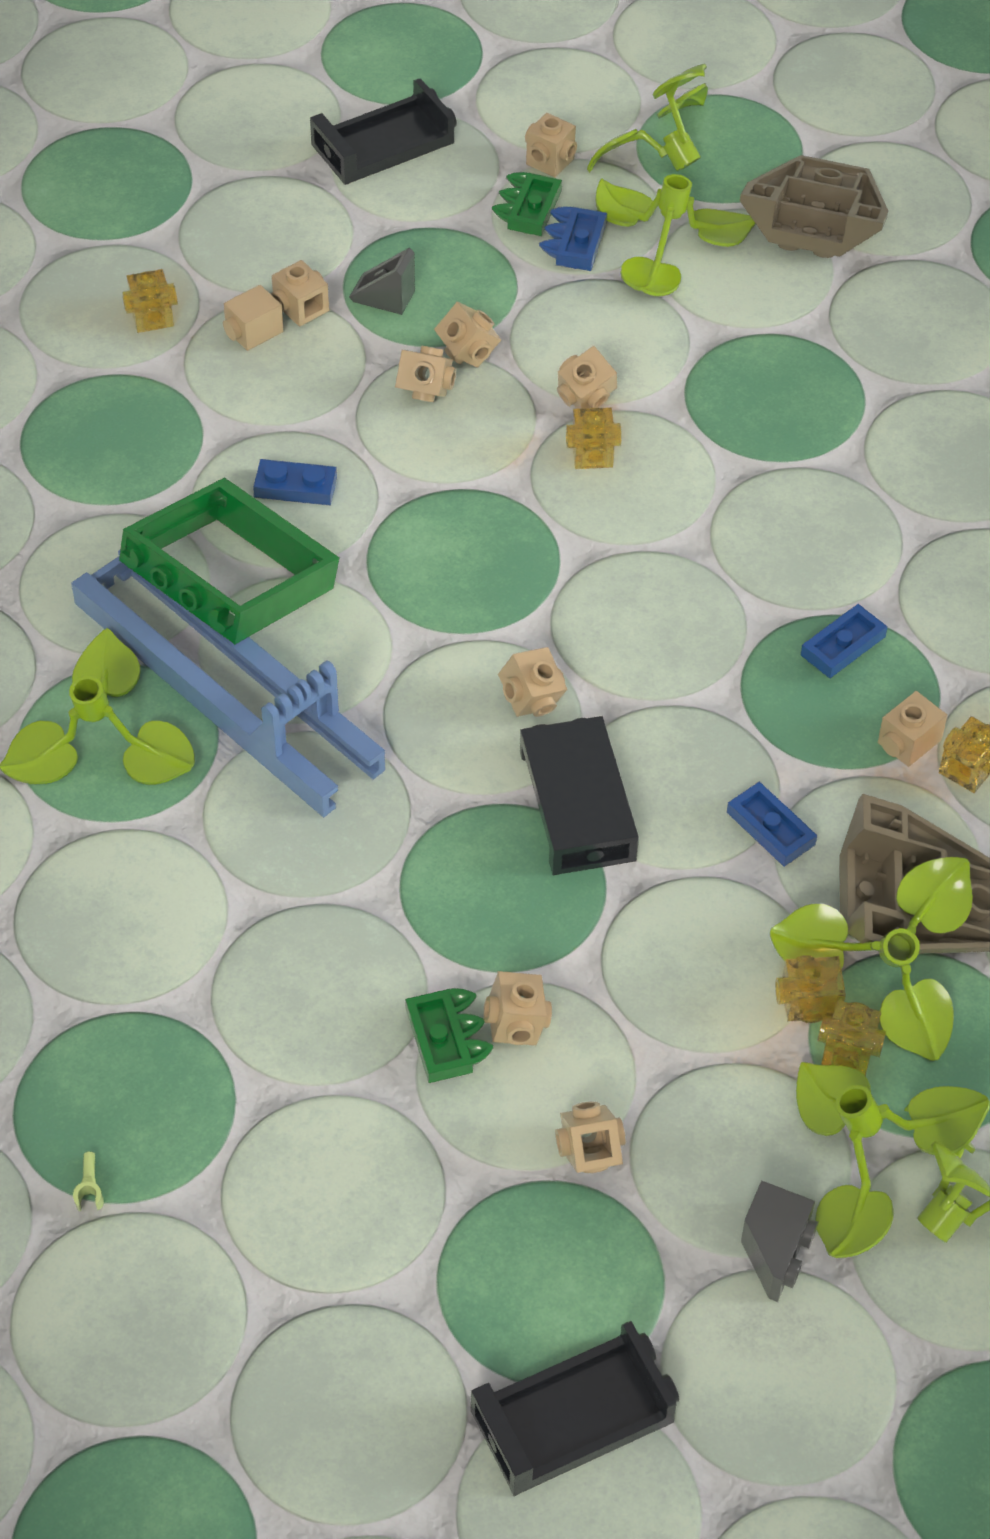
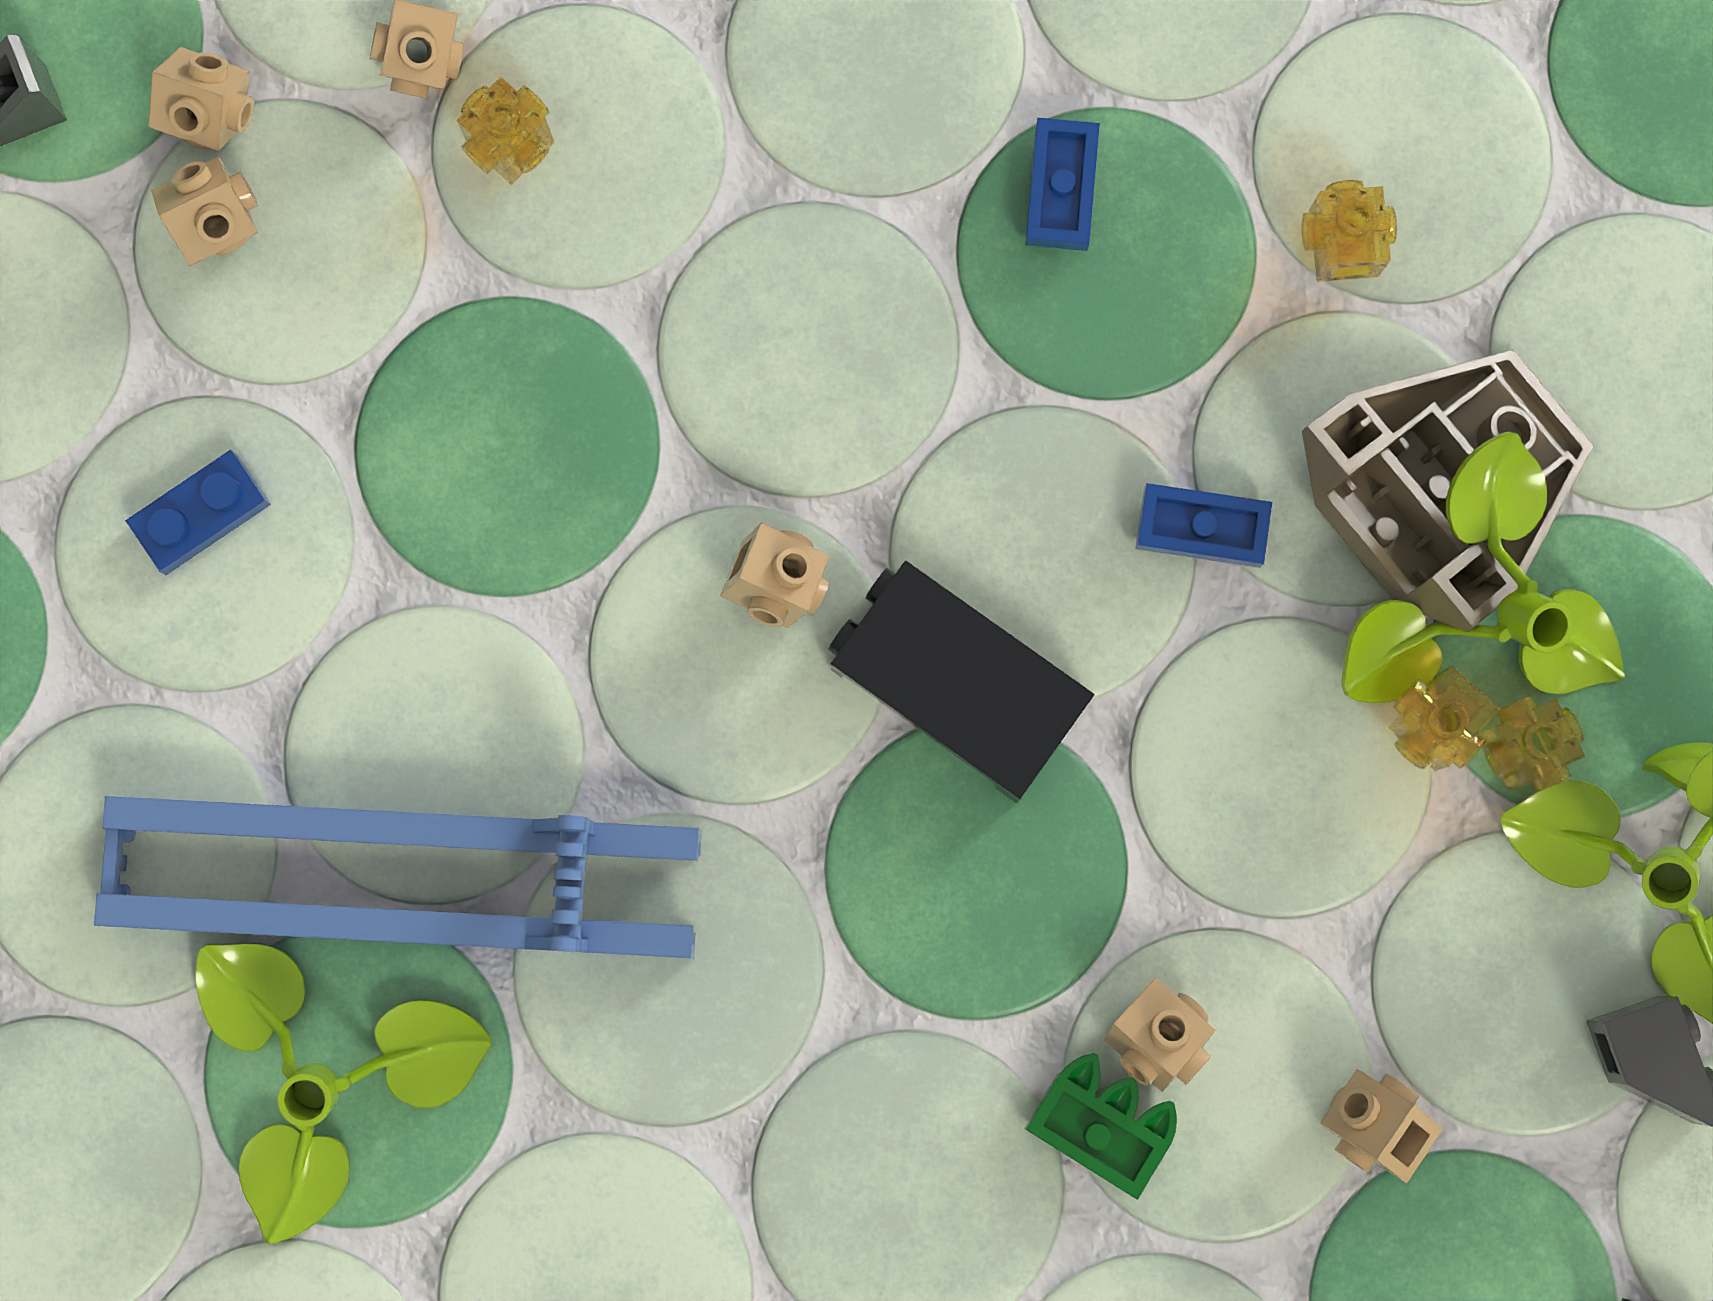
camera: 40 degrees left, 30 degrees up
green window [119,477,340,645] -> none
tan brick [878,691,947,767] -> none

